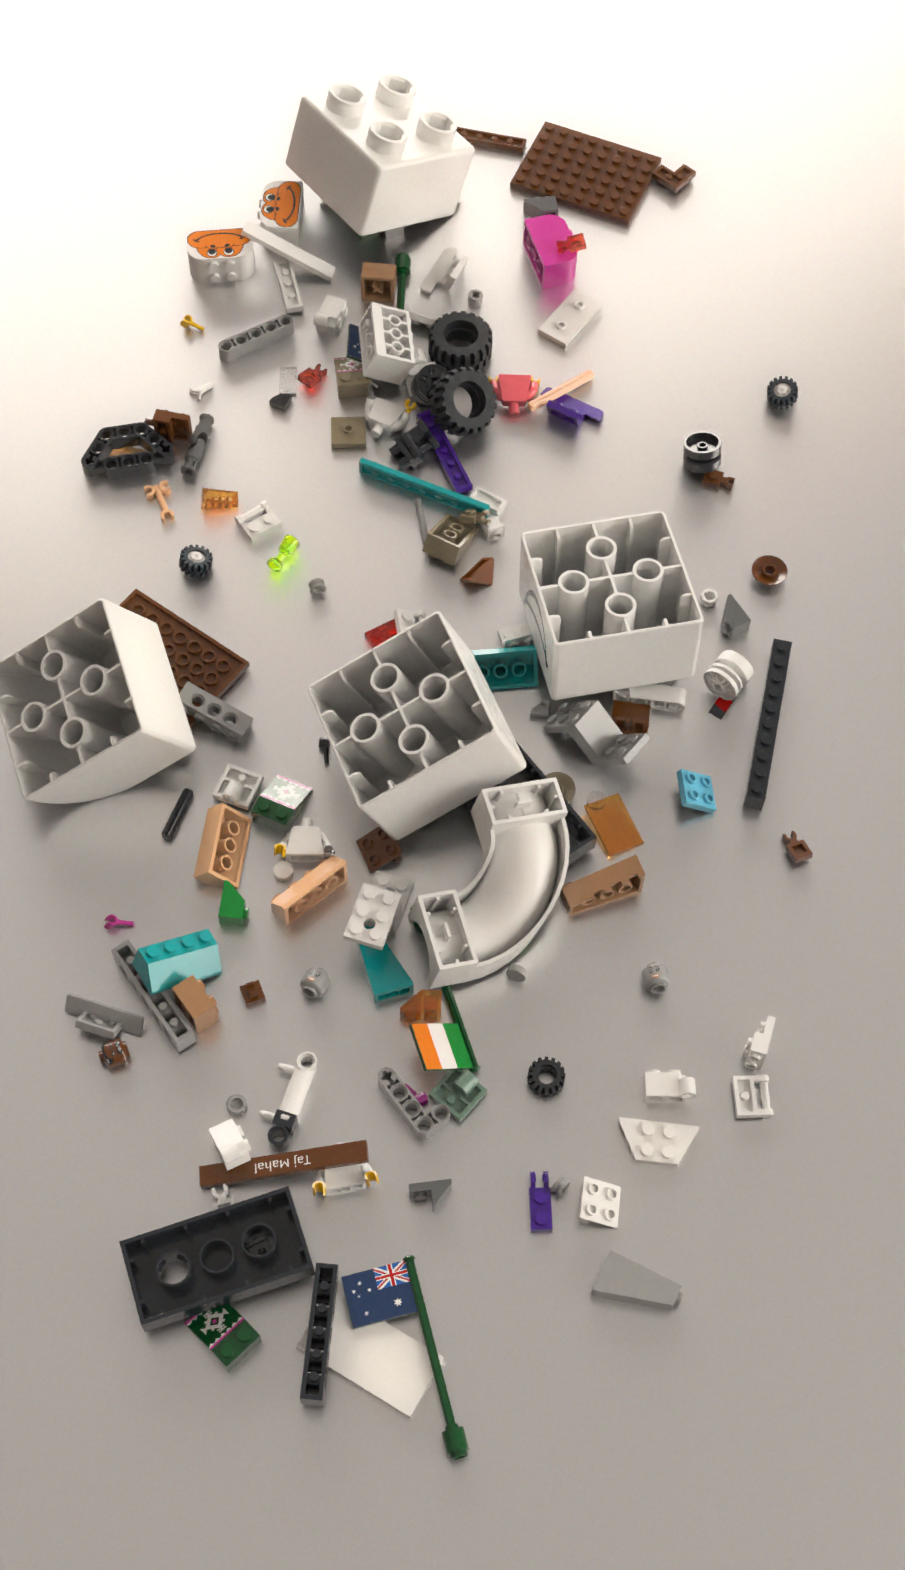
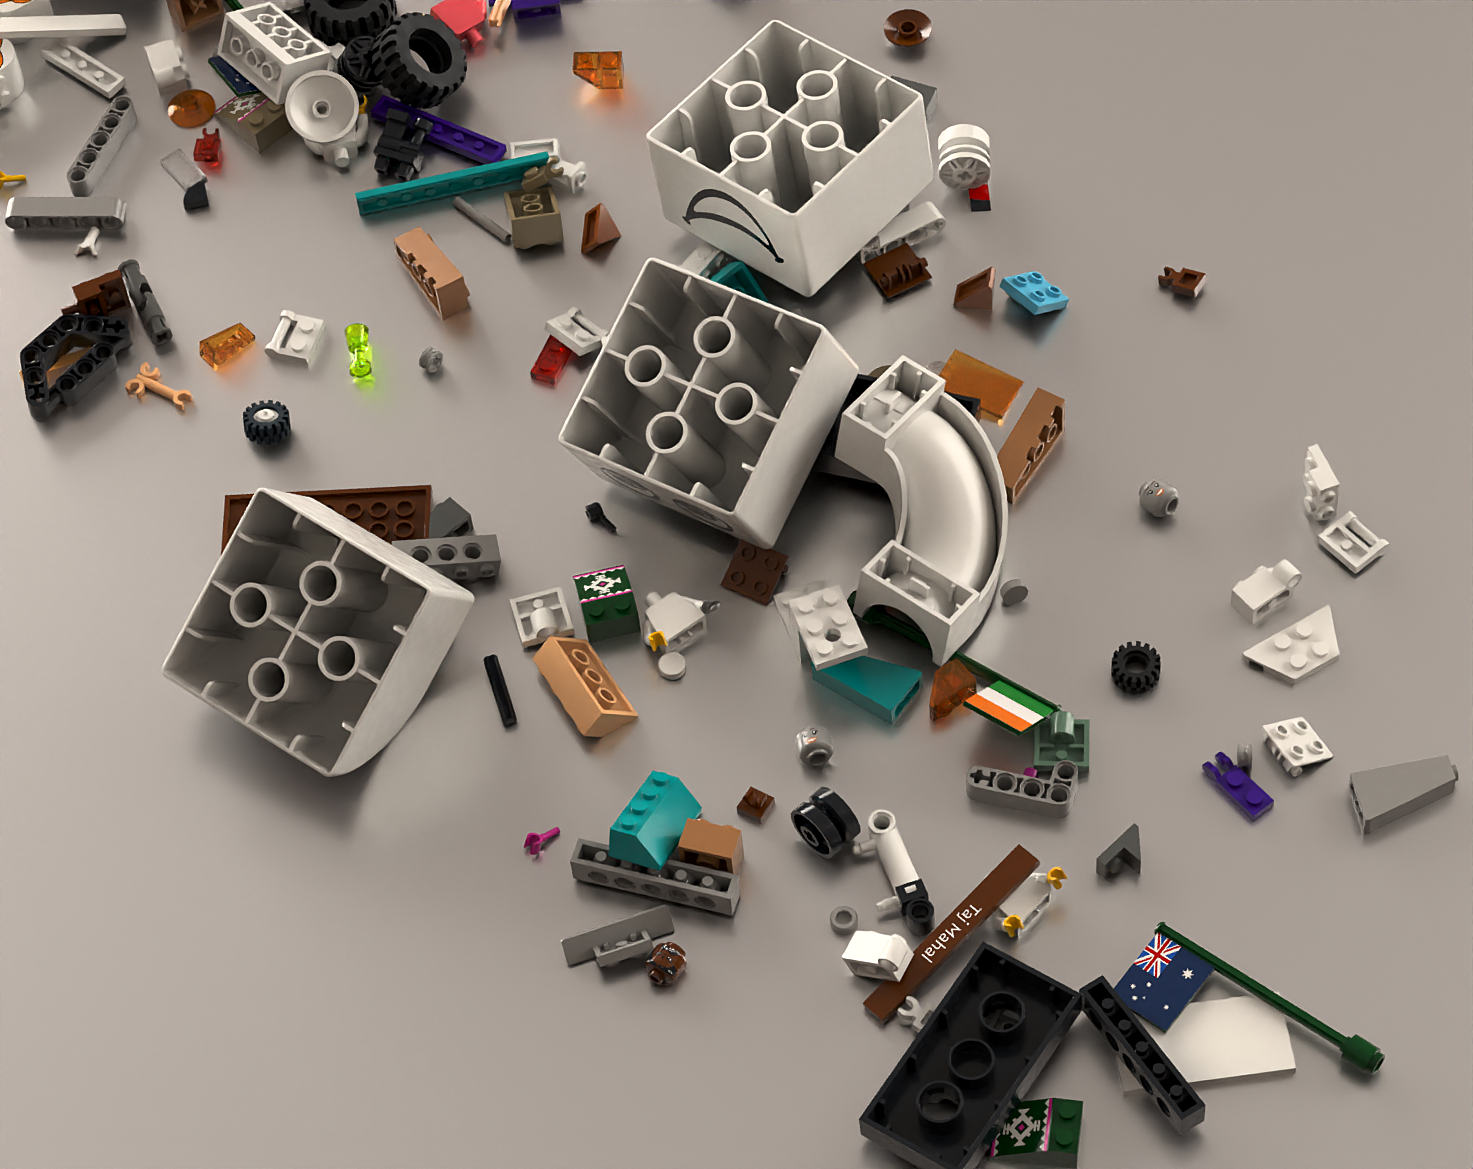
camera: 30 degrees left, 5 degrees down
green slope [218,880,249,927] -> none
light nougat slope [270,856,348,927] -> none
dark tan plate [331,417,366,448] -> none
light grey bracket [543,700,650,766] -> none
black brick [743,638,792,810] -> none
none -> light grey beam [5,197,126,230]
none -> clear orange dish [167,89,216,128]
none -> white dish [285,70,359,143]
none -> medium nougat wedge [393,226,470,320]
none -> dark grey slope [429,497,474,539]
none -> clear orange slope [572,51,624,89]
none -> black wheel [791,787,861,859]
none -> dark orange slope [953,267,996,311]

